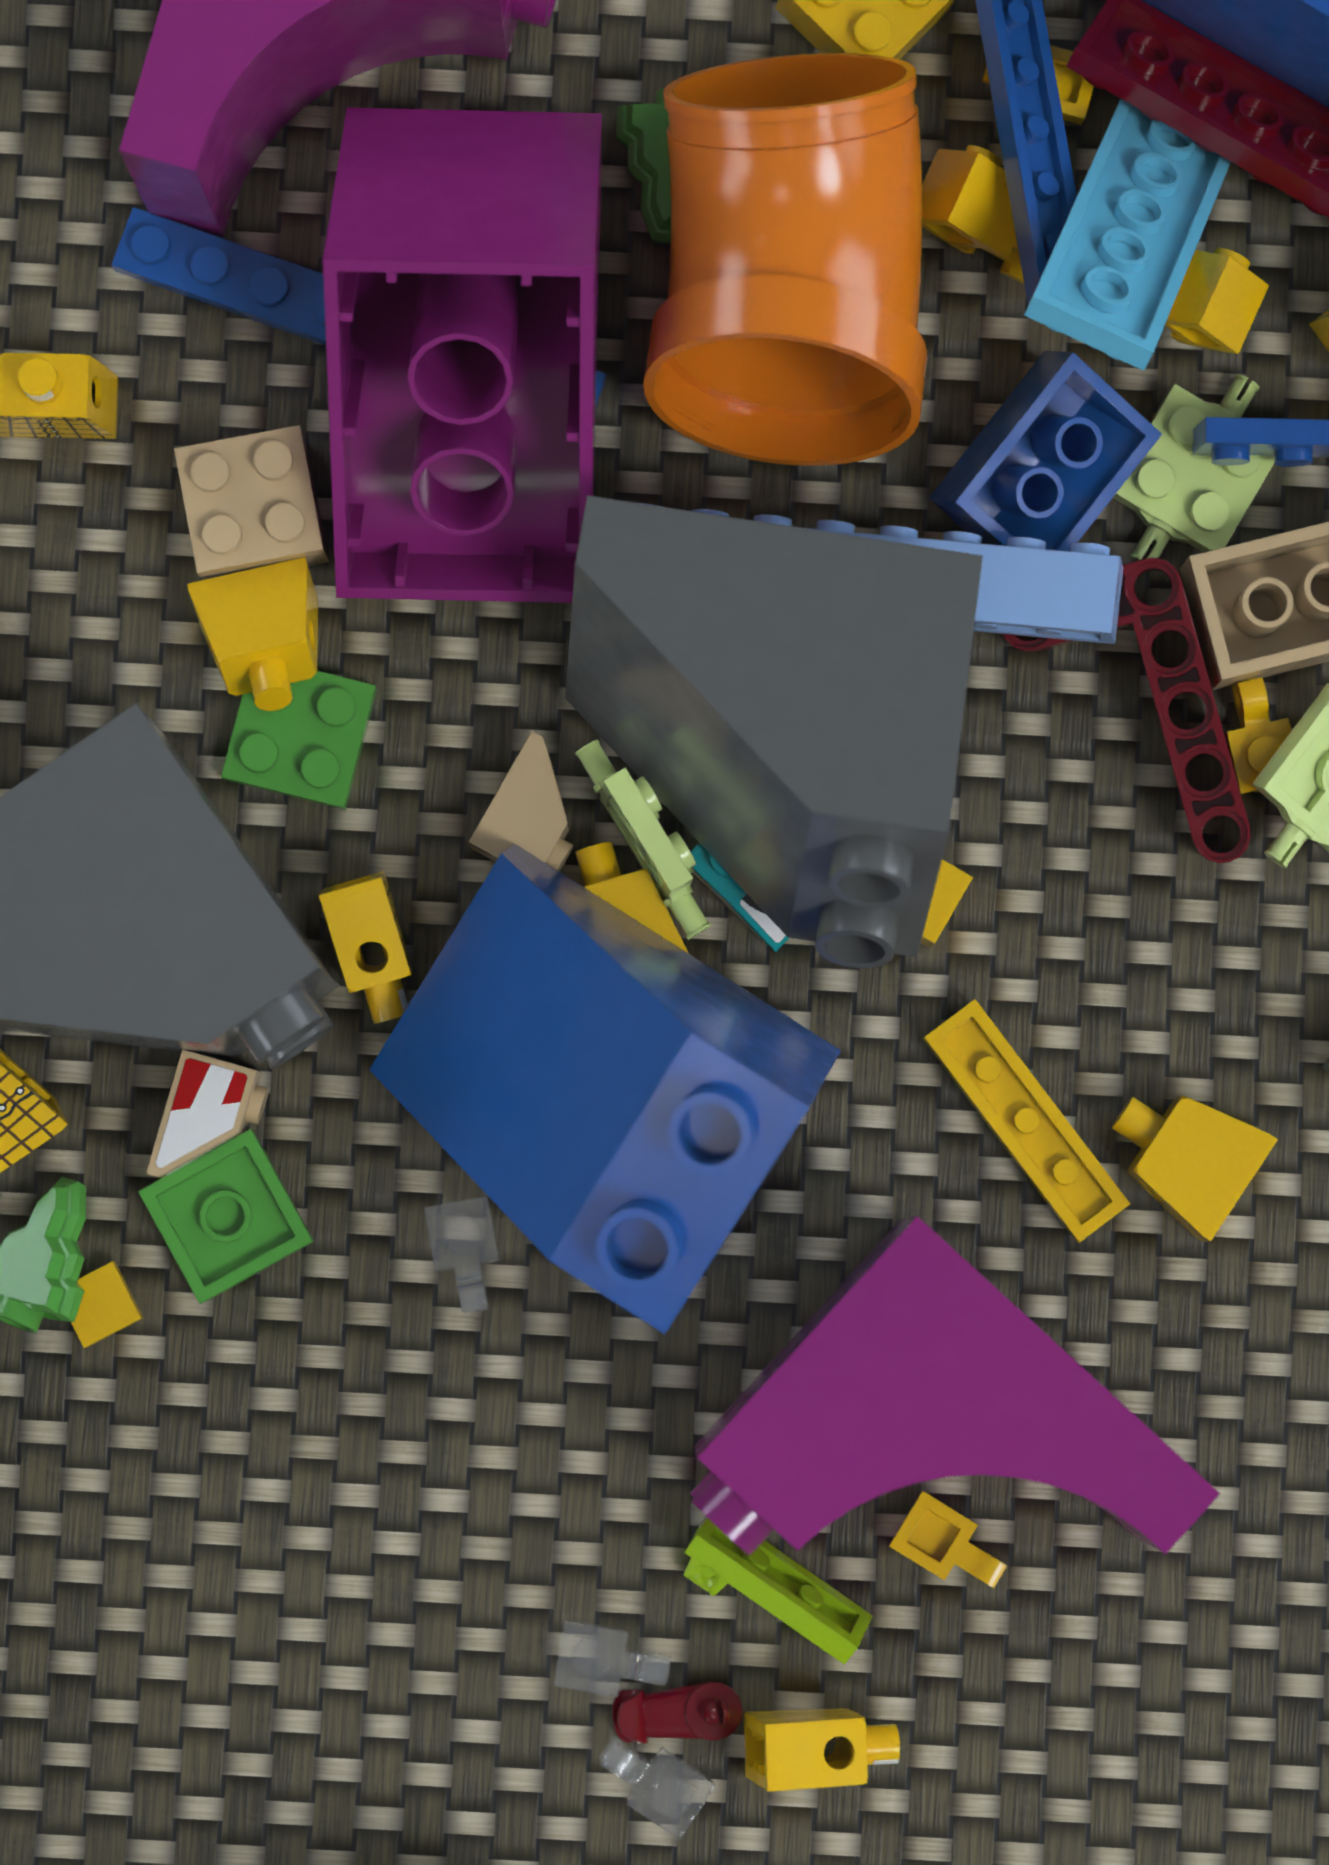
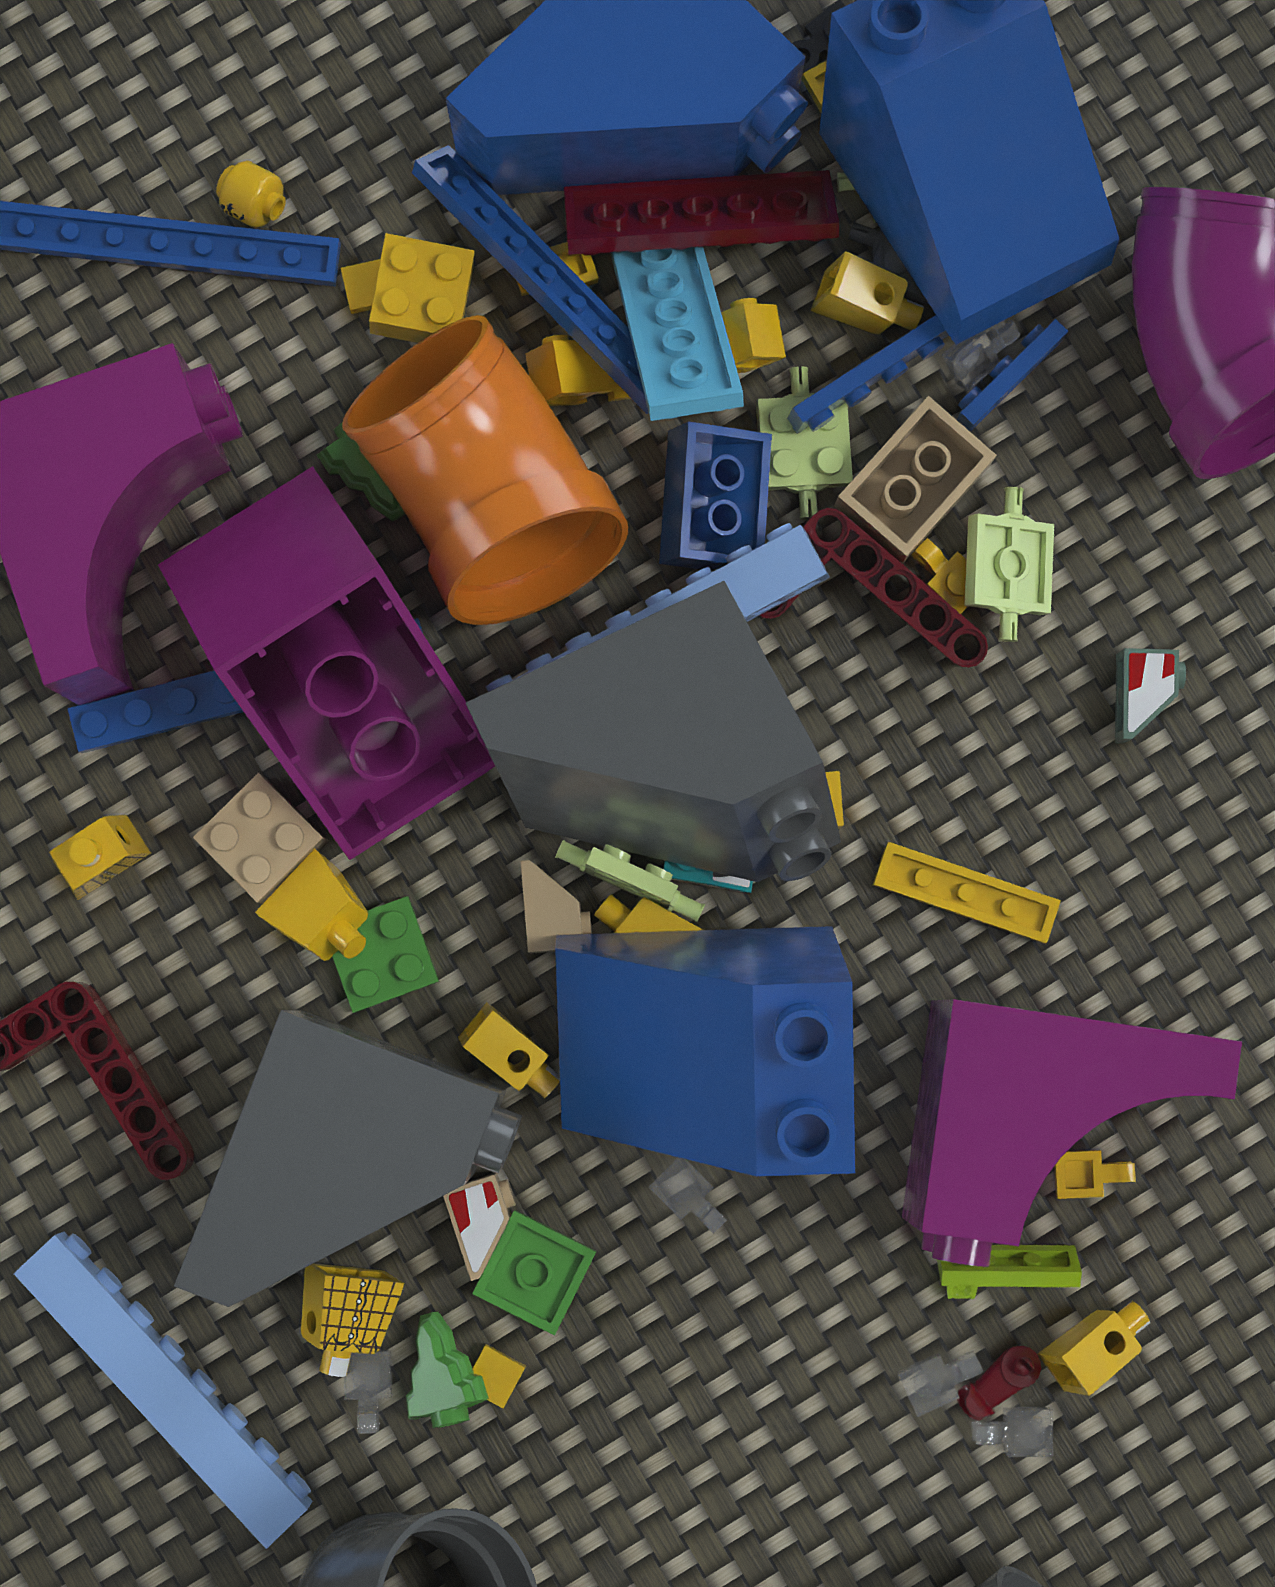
camera: 35 degrees left, 0 degrees up
yellow torso [1111,1095,1278,1242] -> none

